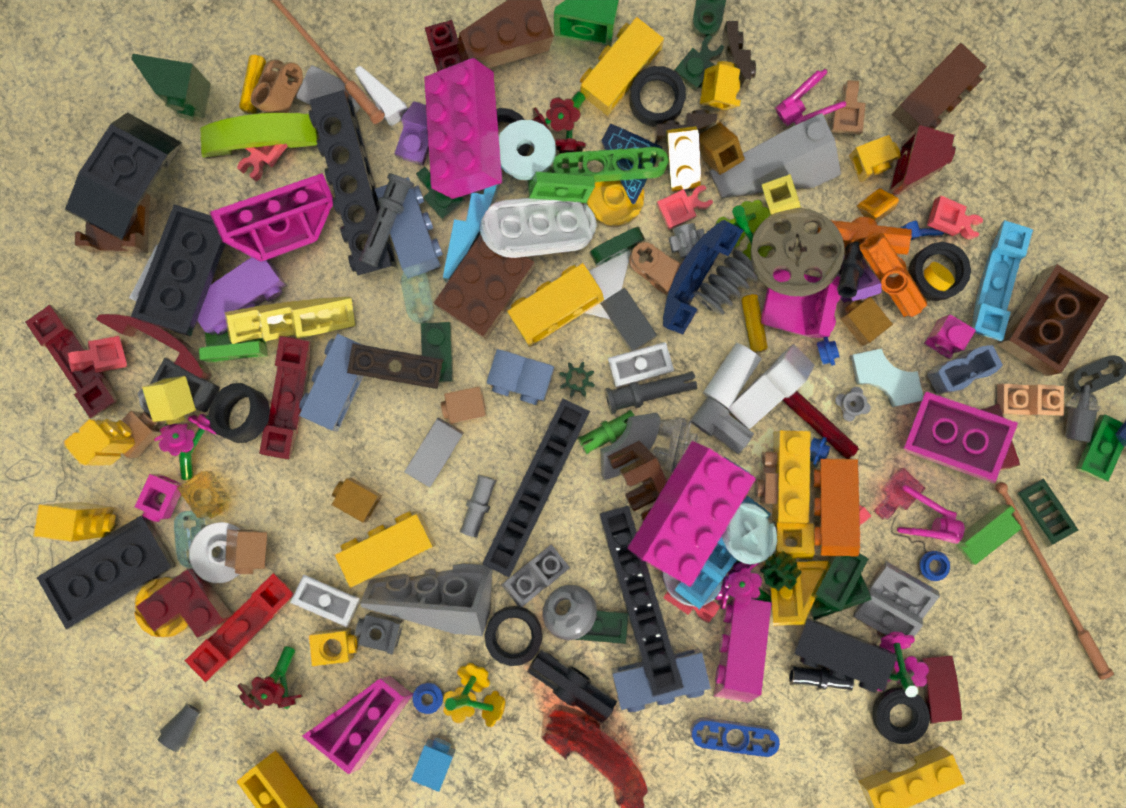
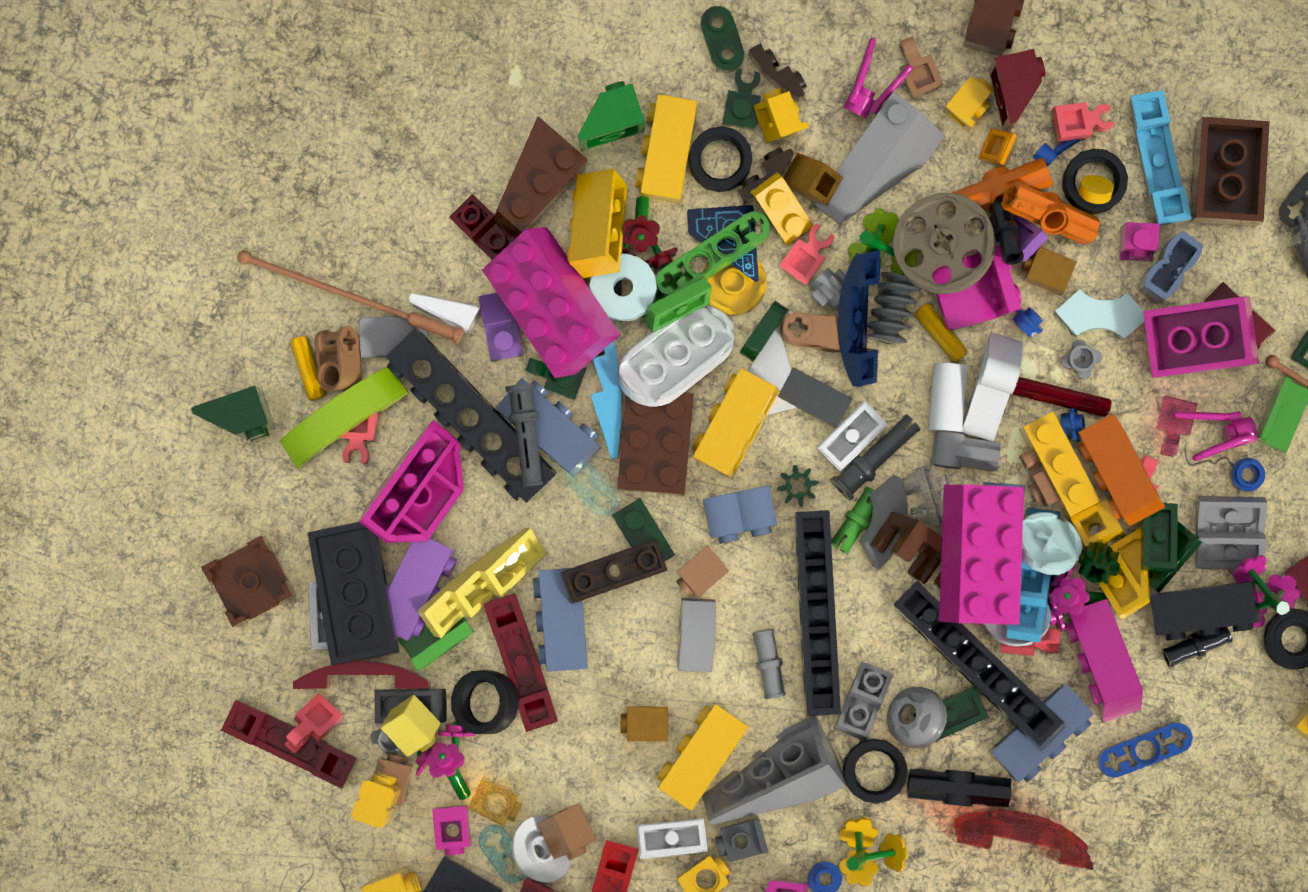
camera: 30 degrees left, 0 degrees up
black slope [65,112,182,241] -> none
light yellow brick [761,174,801,225] -> none
light nougat slope [997,384,1064,416] -> none
none -> yellow brick [567,168,628,278]

